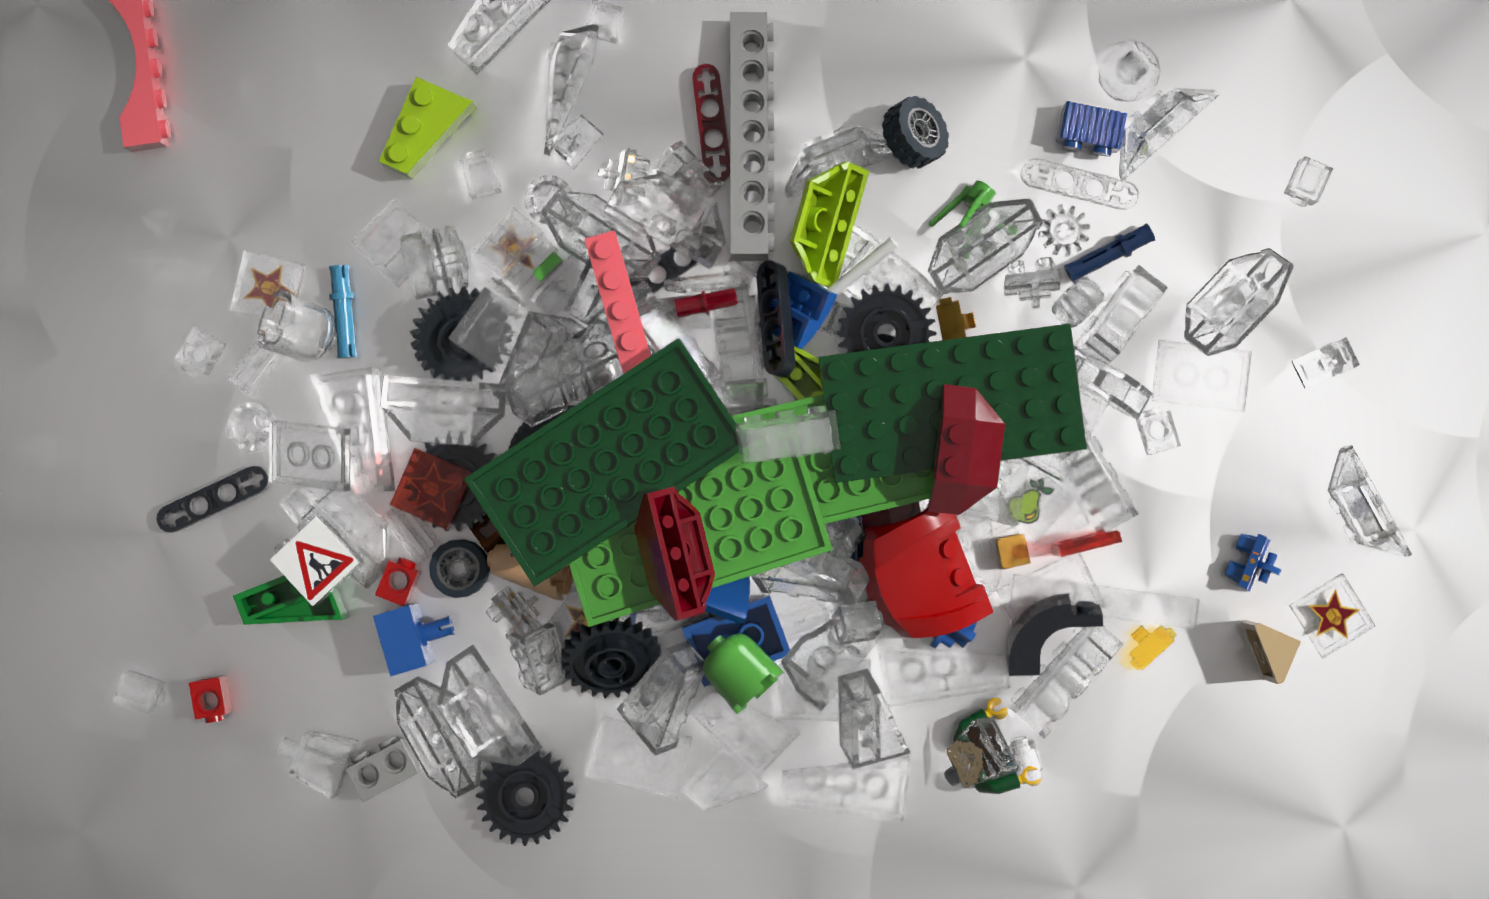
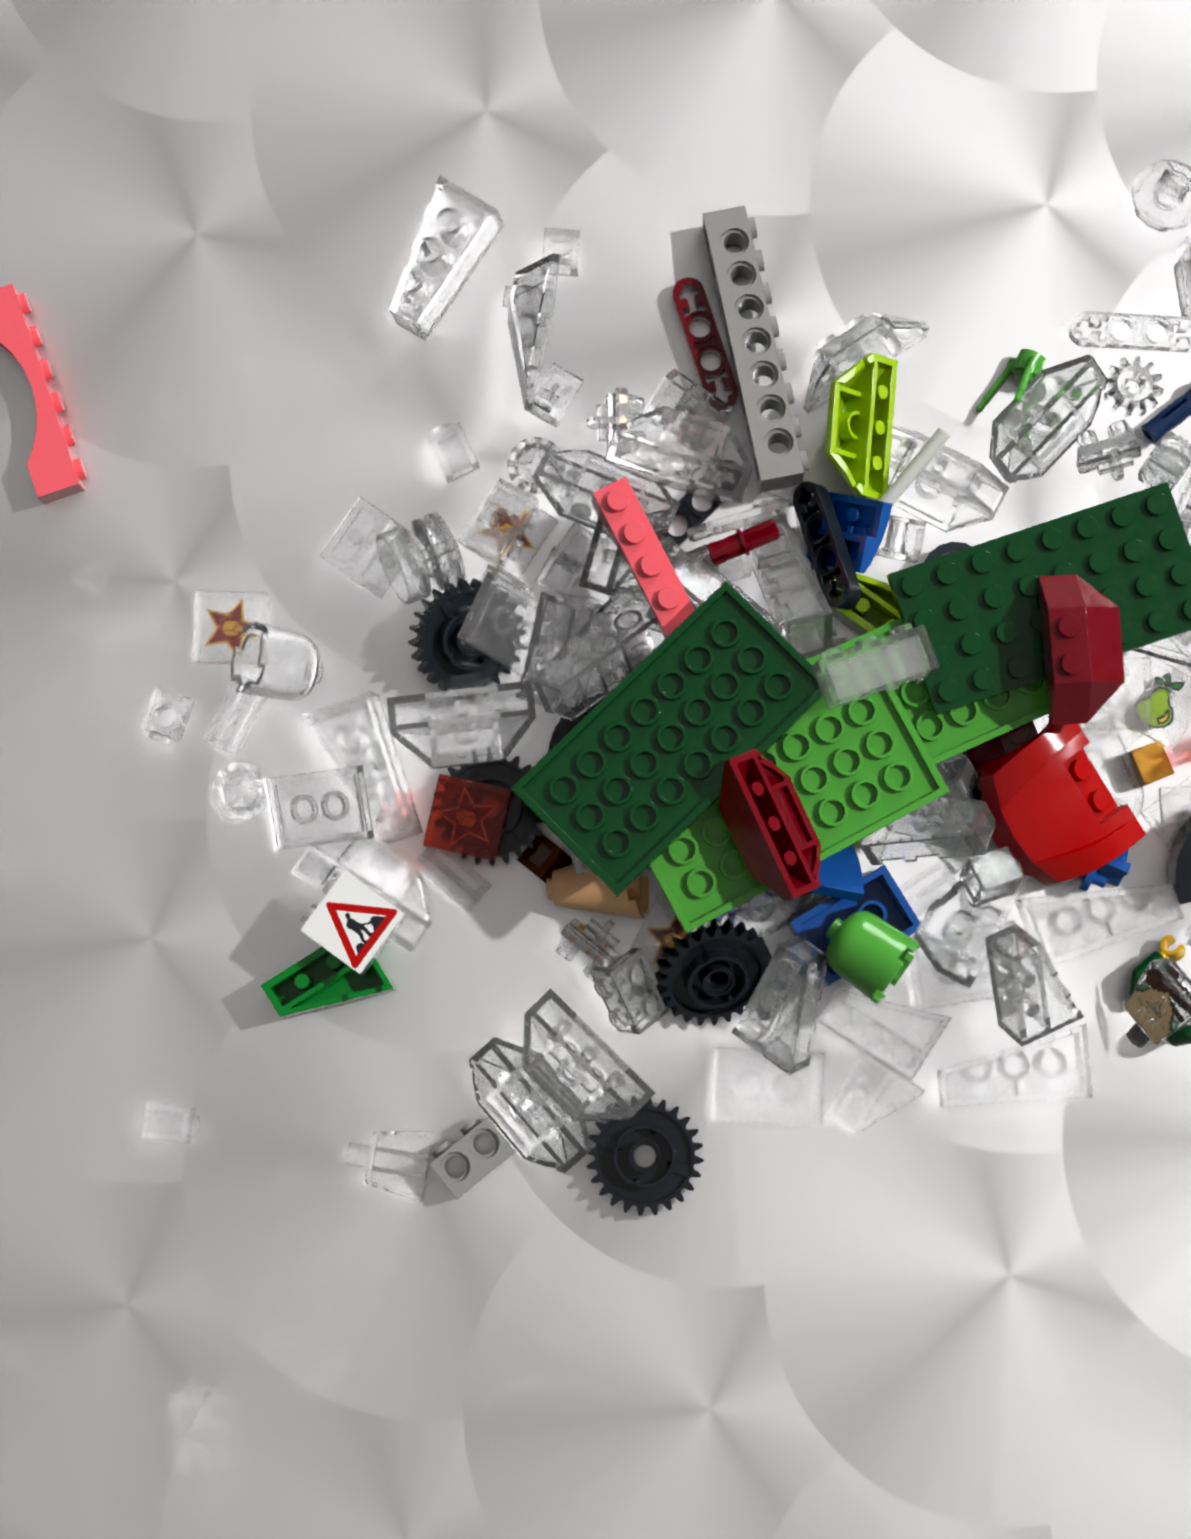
camera: 15 degrees left, 5 degrees down
black beam [156,466,271,533] -> none
red brick [189,675,232,723] -> none
dark azure pin [329,265,357,359] -> none
blue brick [373,603,455,677] -> none
red brick [375,557,422,607] -> none
lime wedge [378,77,477,179] -> none
wheel [429,539,490,598] -> none
bright green tile [533,252,565,284] -> none
black gear [836,283,937,353] -> none
black wheel [882,96,949,169] -> none
pearl gold piece [936,297,976,340] -> none
blue brick [1056,101,1127,157] -> none

